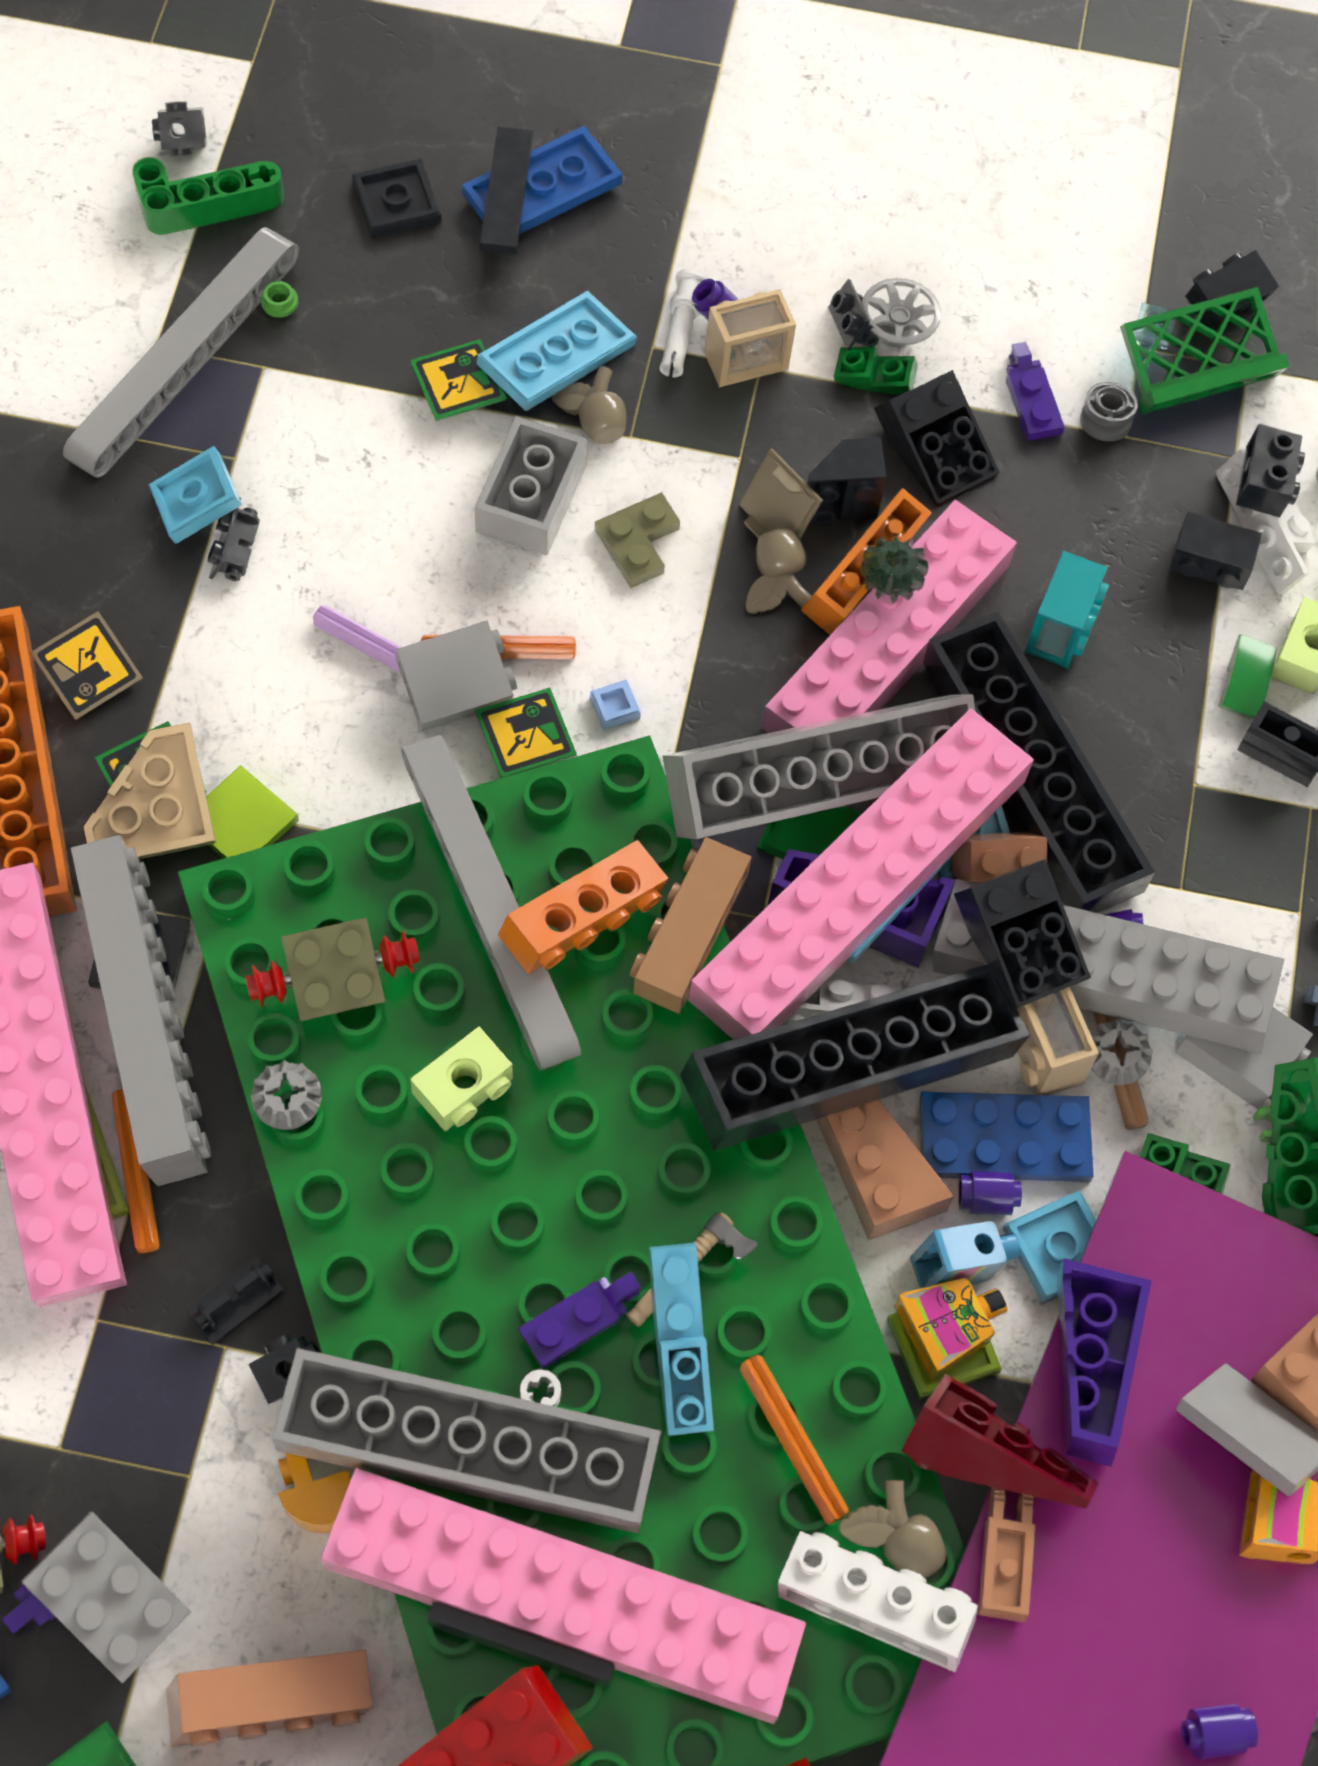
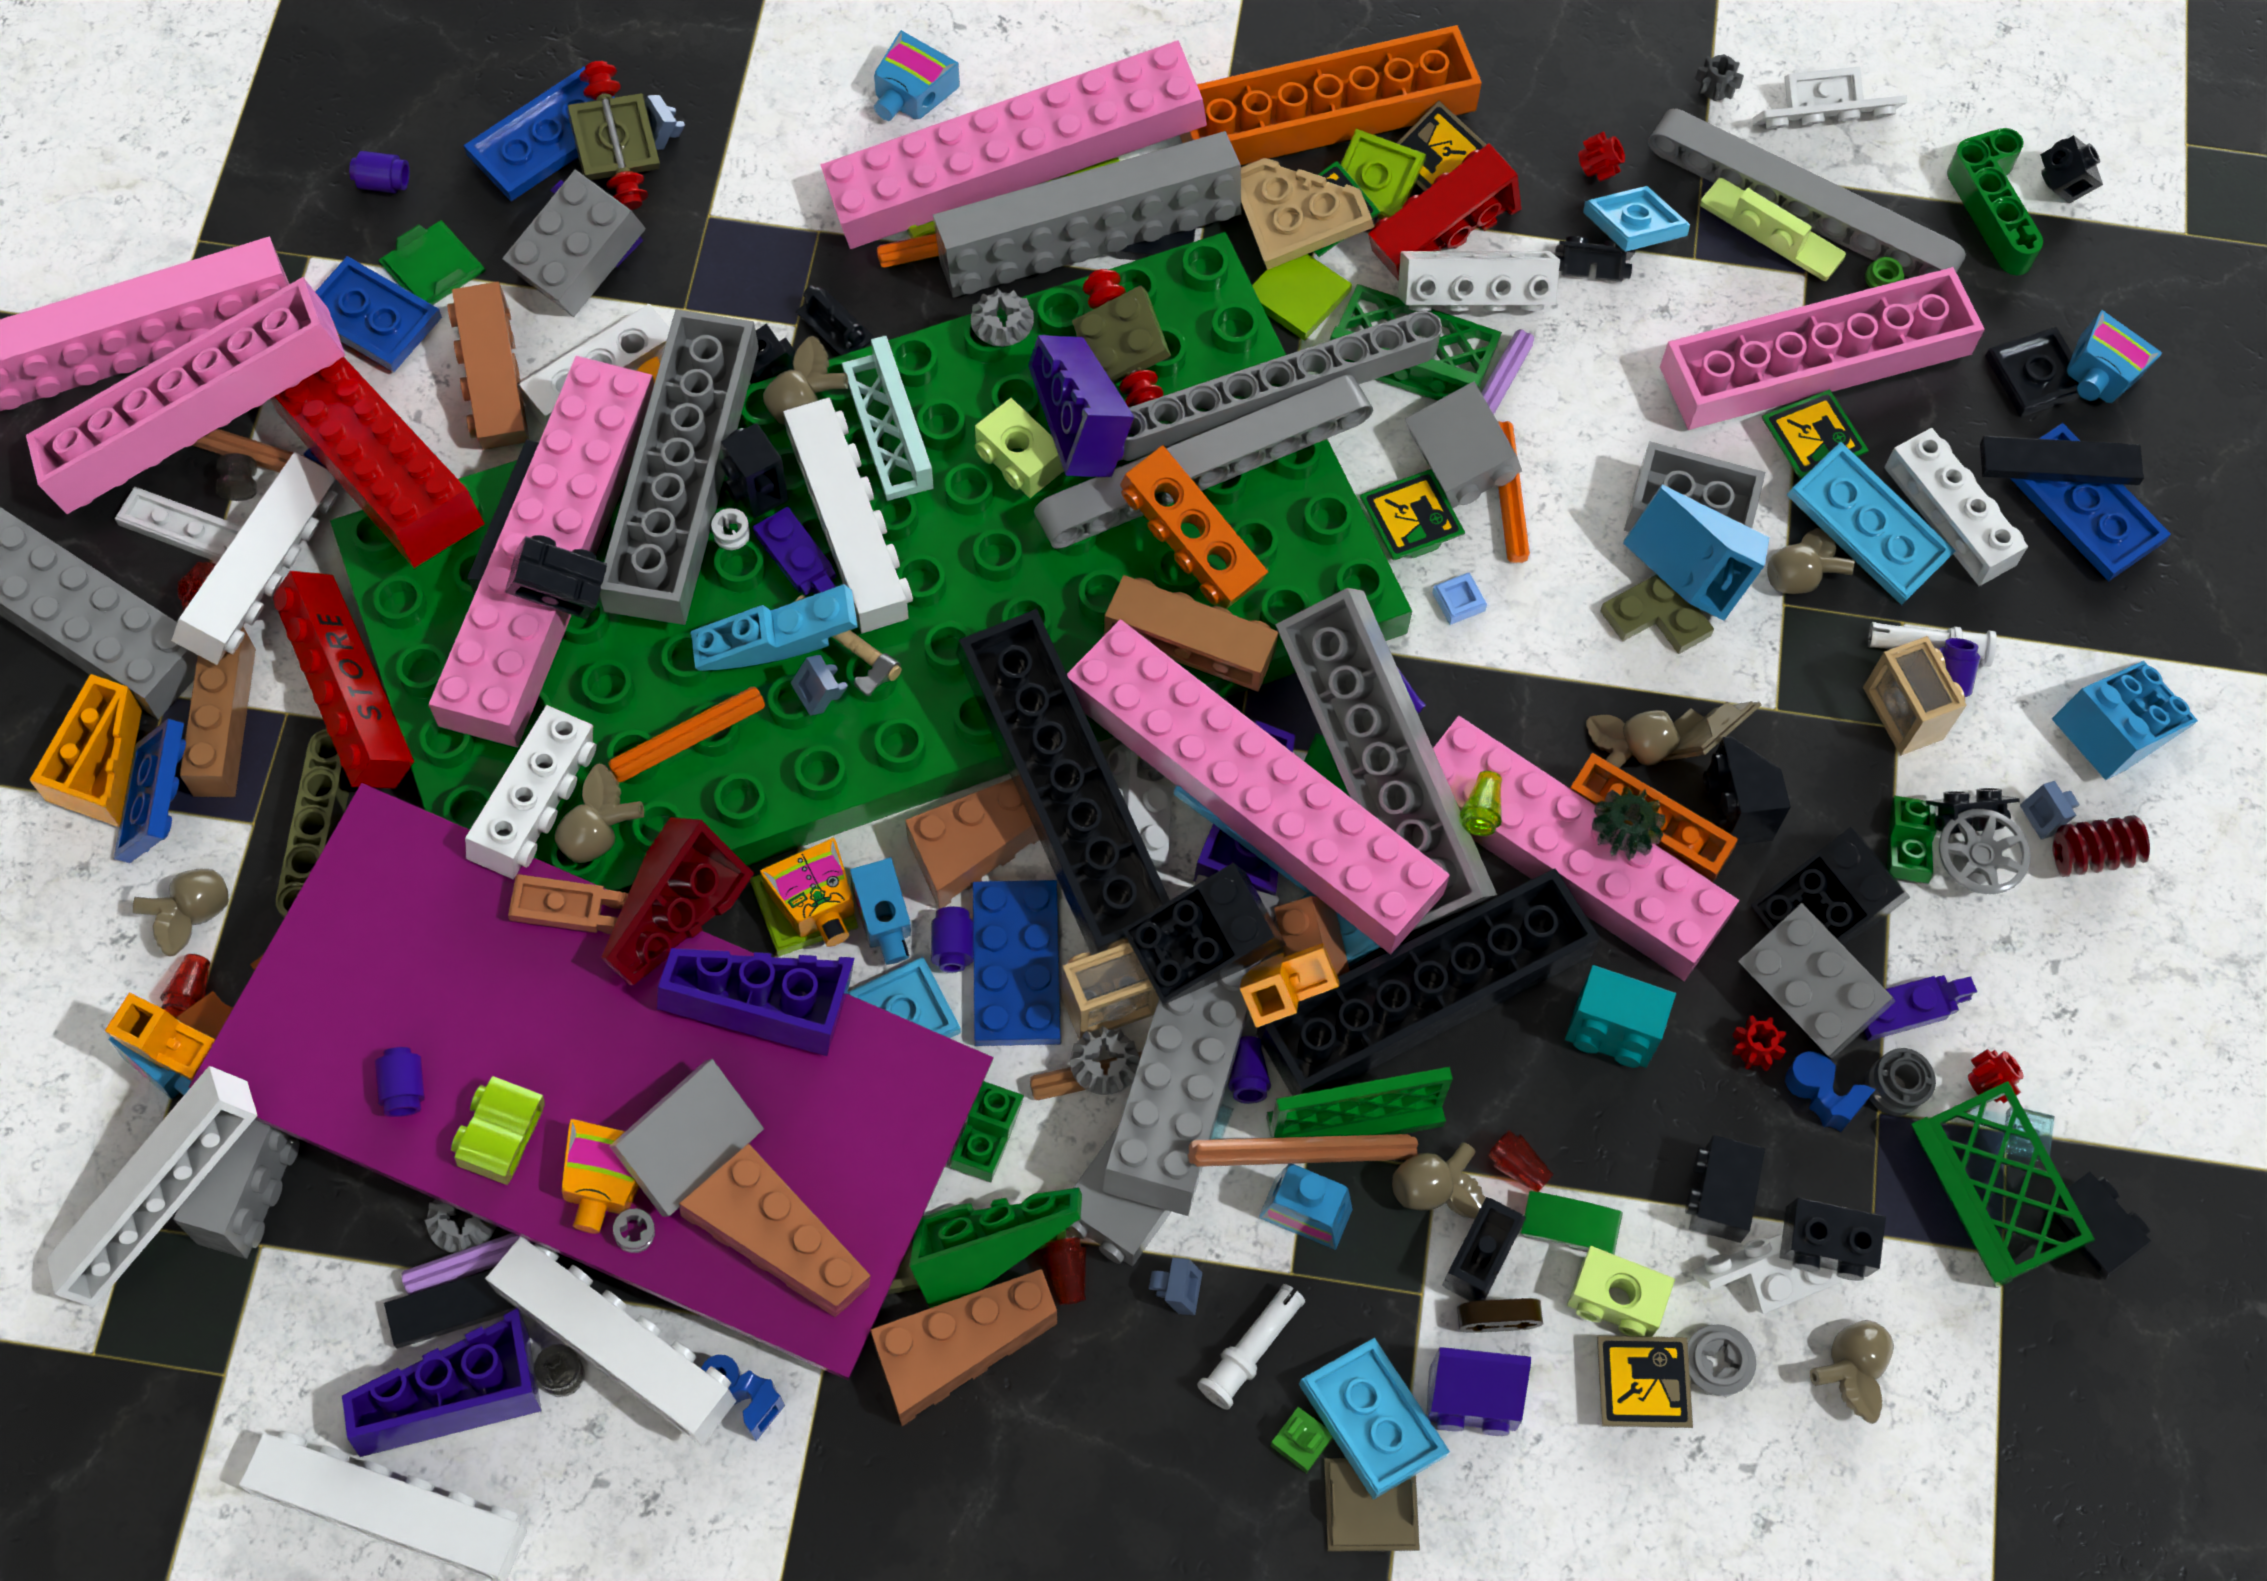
camera: 90 degrees right, 0 degrees up
none -> lime brick [451,1076,545,1185]
none -> black brick [505,535,607,619]
none -> white brick [519,304,670,429]
none -> black brick [720,423,789,519]
none -> dark tan piece [763,336,848,425]
none -> white brick [783,397,913,634]
none -> sand blue tile [791,655,848,716]
none -> light aqua fence [842,336,933,501]
none -> dark purple wedge [1028,335,1134,477]
none -> light grey beam [1121,311,1442,461]
none -> nougat axle [1188,1134,1418,1167]
none -> light orange brick [1240,943,1339,1028]
none -> dark azure torso [1259,1164,1353,1250]
none -> green fence [1266,1066,1453,1138]
none -> green fence [1330,284,1502,401]
none -> lime tile [1341,129,1426,219]
none -> red wedge [1368,143,1522,281]
none -> dark tan piece [1392,1143,1485,1219]
none -> white brick [1398,251,1560,311]
none -> clear neon green cone [1460,771,1502,836]
none -> clear red cone [1487,1130,1553,1192]
none -> red gear [1578,131,1625,182]
none -> dark azure slope [1623,484,1770,621]
none -> bright pink brick [1660,267,1985,430]
none -> dark grey gear [1695,54,1744,101]
none -> yellowish green bracket [1700,178,1846,281]
none -> red gear [1732,1015,1786,1071]
none -> light grey brick [1738,903,1896,1059]
none -> white bracket [1753,66,1907,129]
none -> blue leg [1785,1051,1876,1132]
none -> white brick [1884,428,2028,586]
none -> red gear [1968,1049,2024,1104]
none -> sand blue tile [2020,781,2080,839]
none -> dark azure slope [2052,661,2198,780]
none -> dark red piece [2052,815,2150,877]
none -> dark azure torso [2066,310,2162,403]

